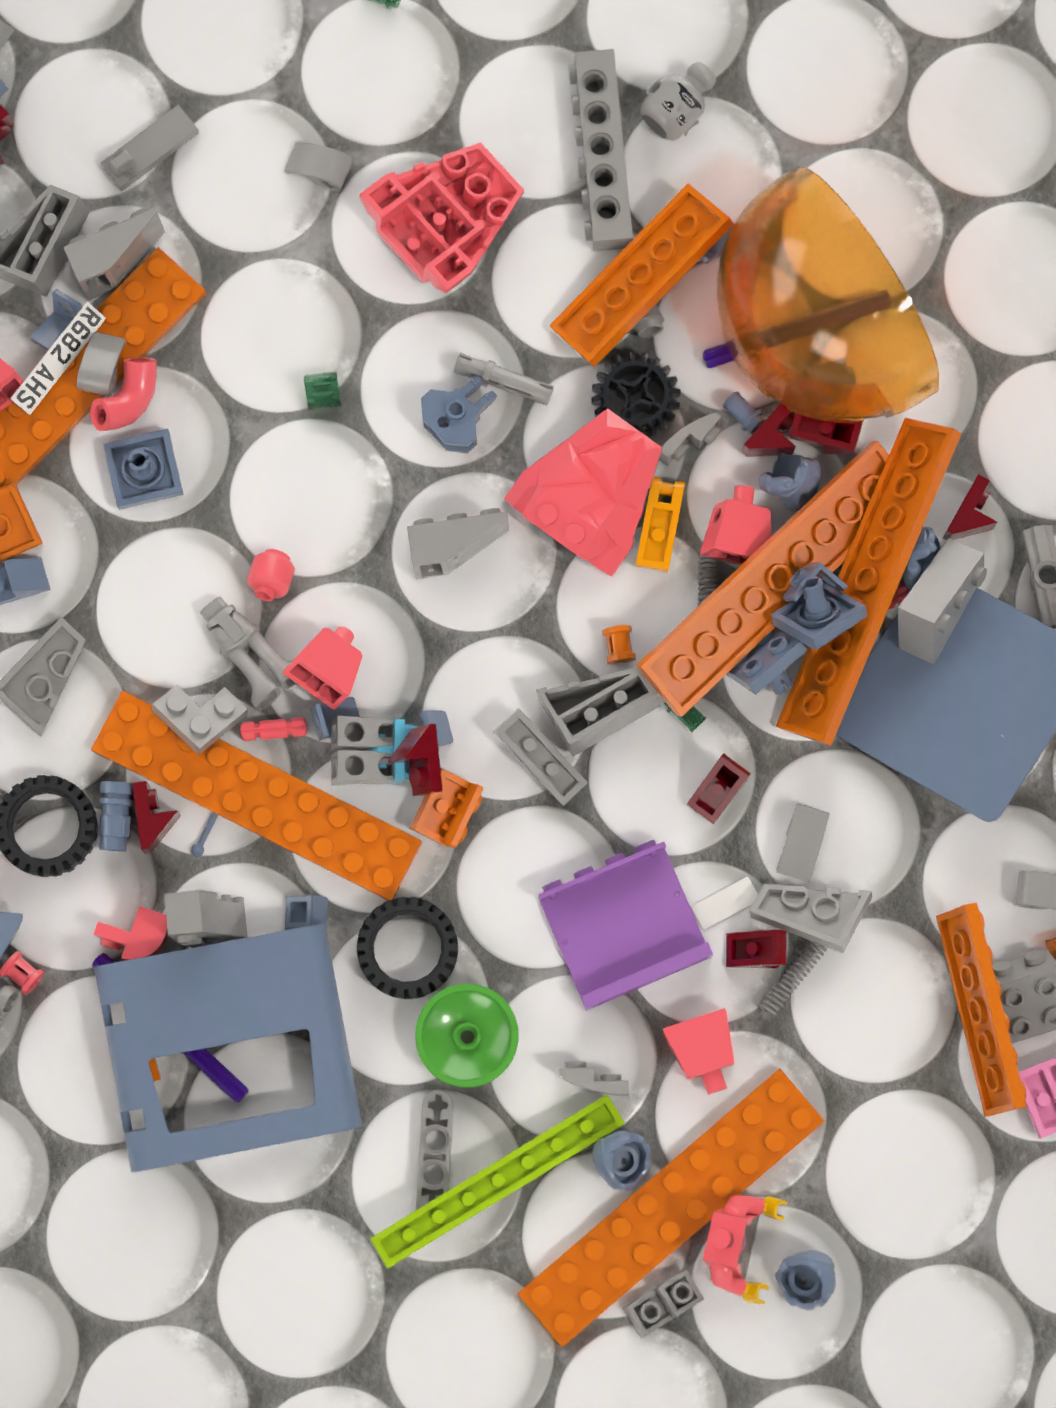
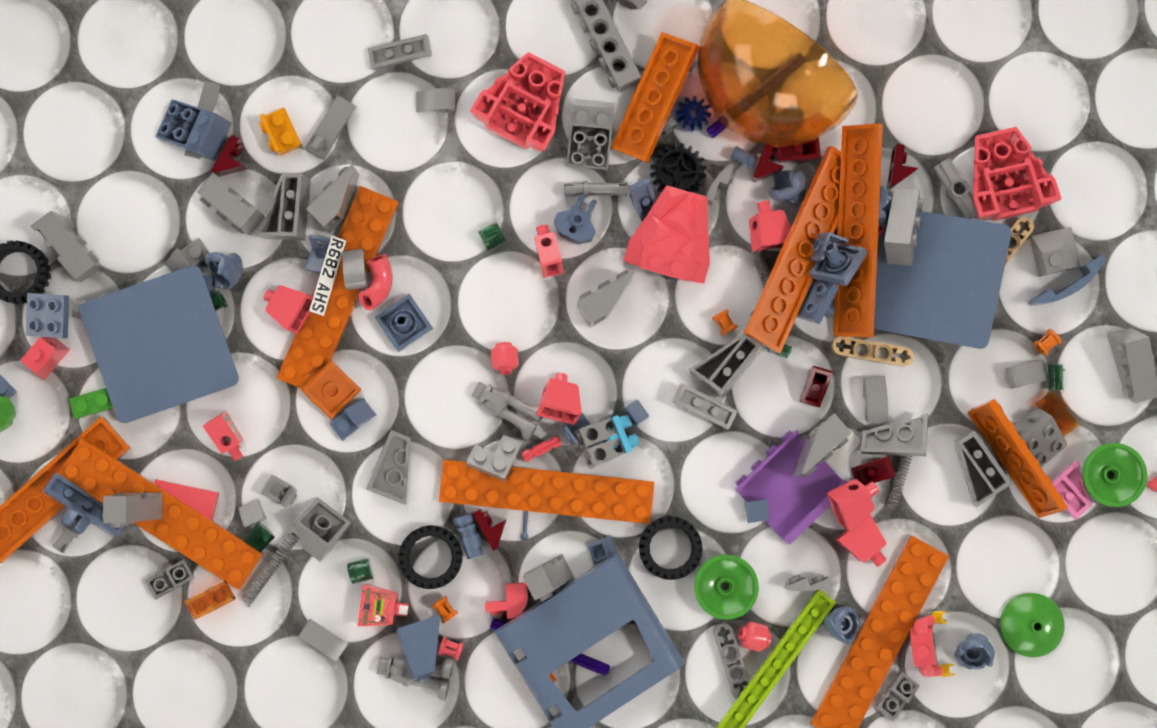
camera: 30 degrees left, 5 degrees up
dark red slope [388,724,443,796] -> none
orange bracket [409,768,483,848] -> none
light orange plate [635,476,685,573] -> none
none -> light orange bracket [258,107,302,156]
none -> light grey hinge [368,34,432,70]
none -> orange bush [431,596,459,624]
none -> coral torso [534,225,564,278]
none -> light grey slope [566,99,615,170]
none -> sand blue slope [628,178,656,222]
none -> clear blue gear [675,96,711,132]
none -> coral head [738,621,772,652]
none -> sand blue slope [744,499,769,523]
none -> light grey slope [792,413,851,479]
none -> coral torso [827,479,879,532]
none -> tan beam [831,336,914,367]
none -> light grey wedge [954,429,1012,508]
none -> bright green dish [1000,593,1065,658]

